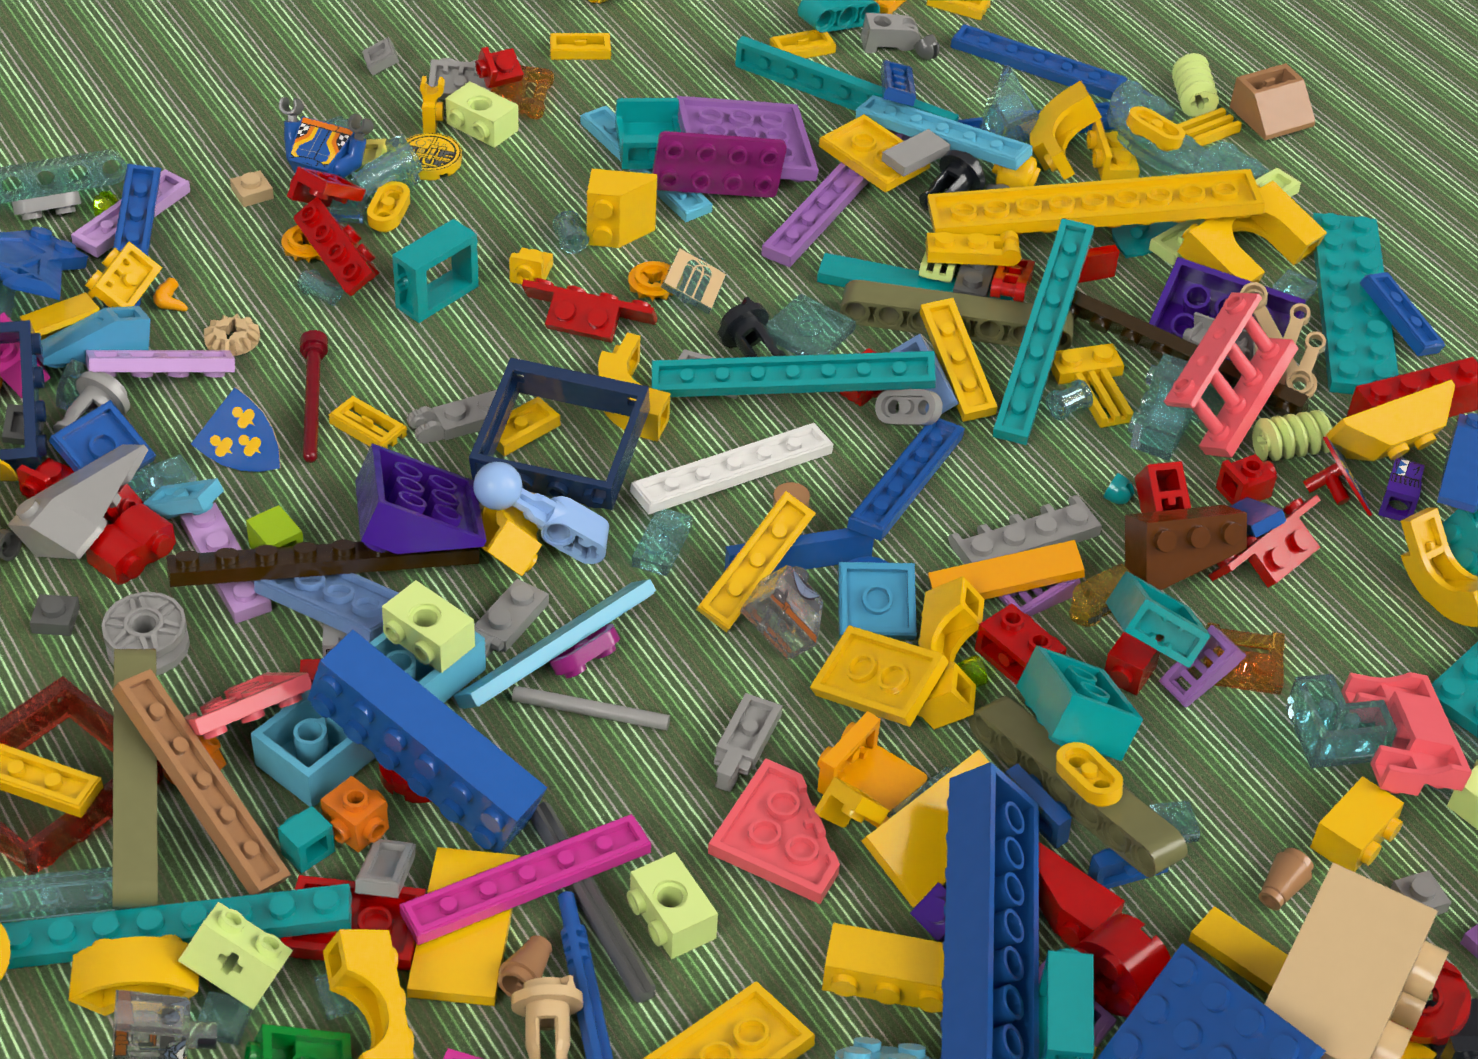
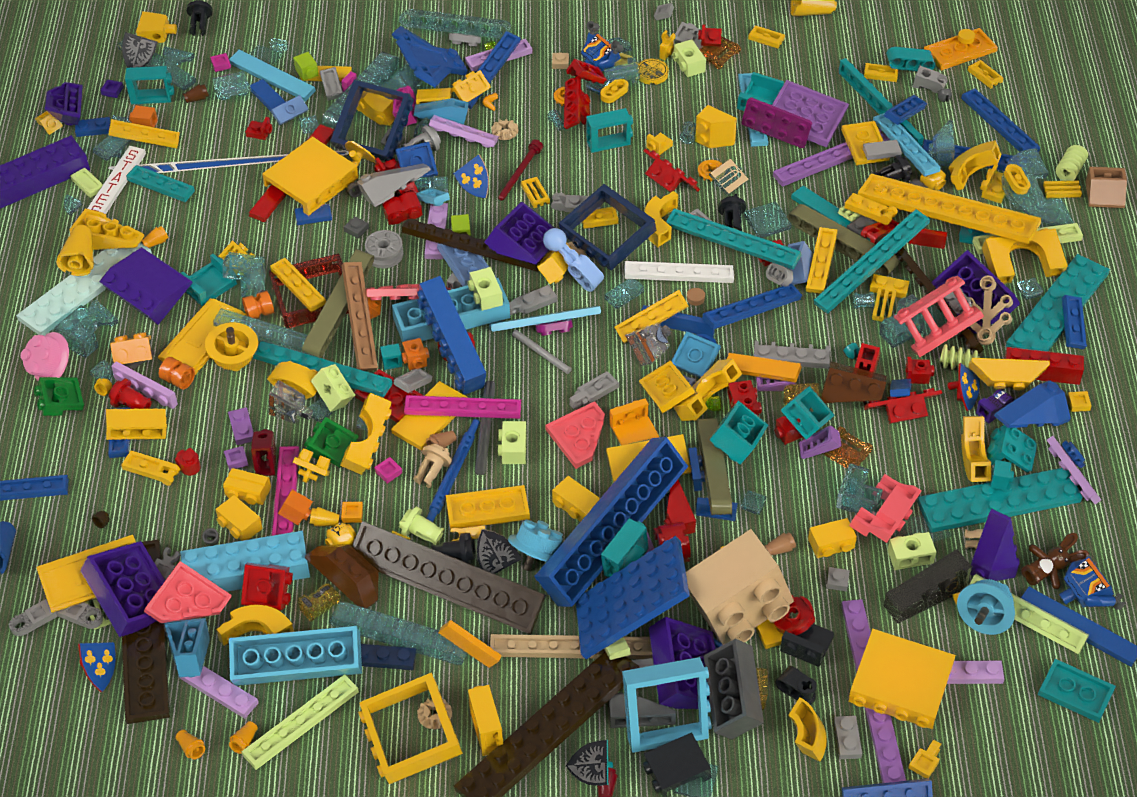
camera: 35 degrees right, 5 degrees up
yellow bracket [815,777,890,828] -> none
yellow plate [1056,742,1123,807] -> none

